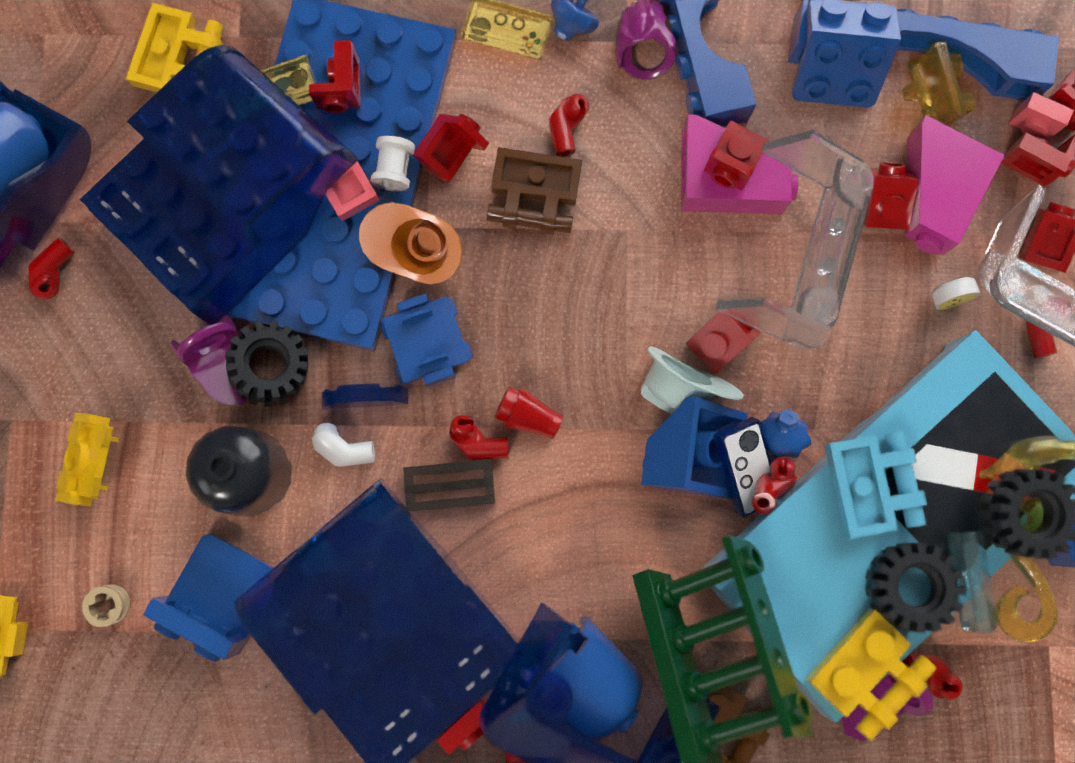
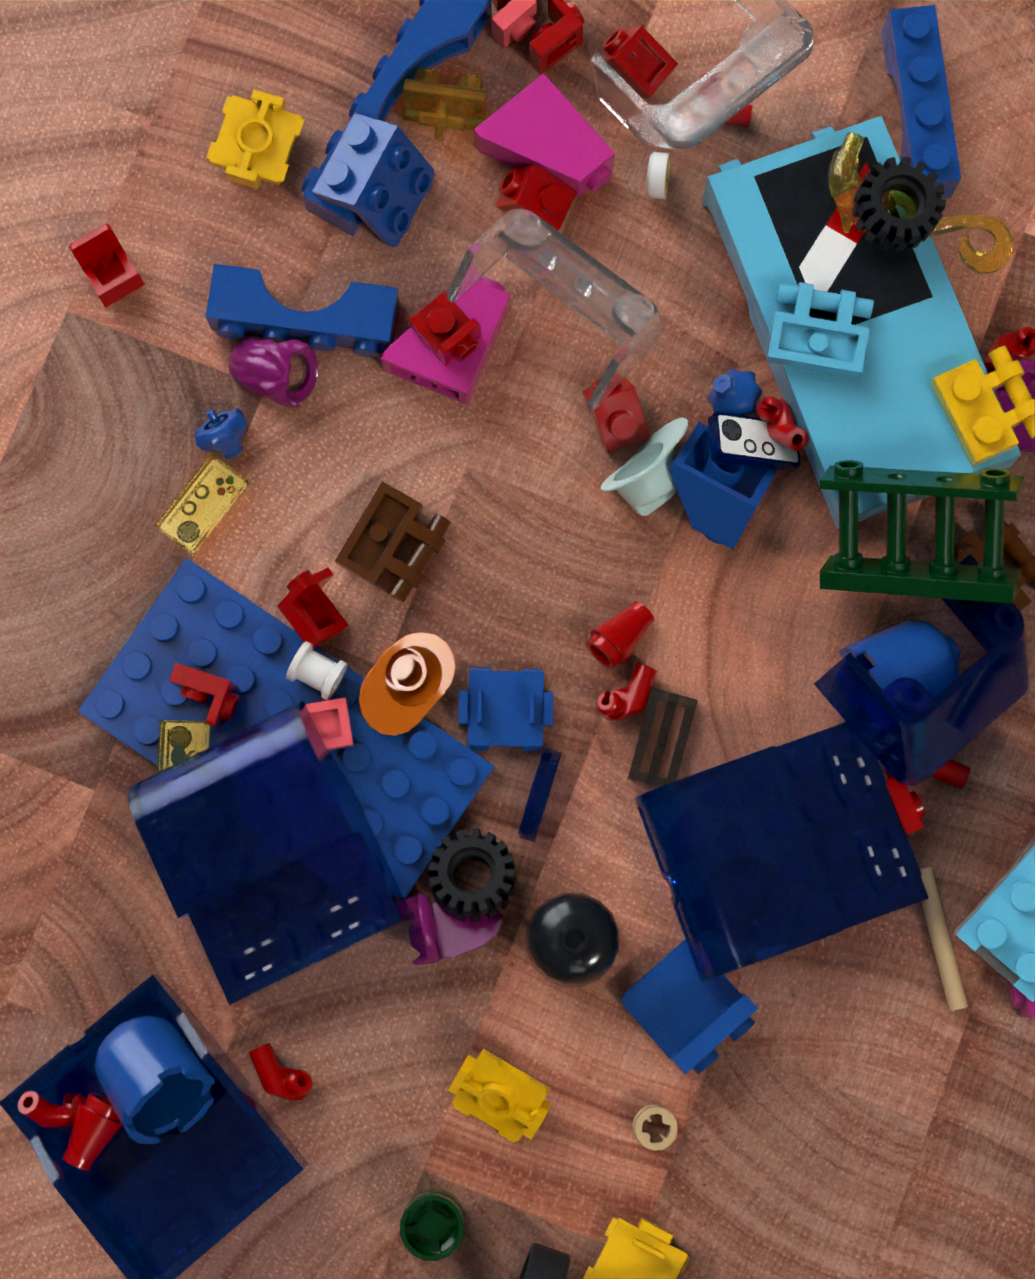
camera: 70 degrees left, 0 degrees up
yellow plate [126,3,224,104] -> none
white arm [312,423,376,467] -> none
red arm [549,93,589,157] -> none
black tyre [865,543,966,633] -> none
clear light blue slope [947,530,997,634] -> none

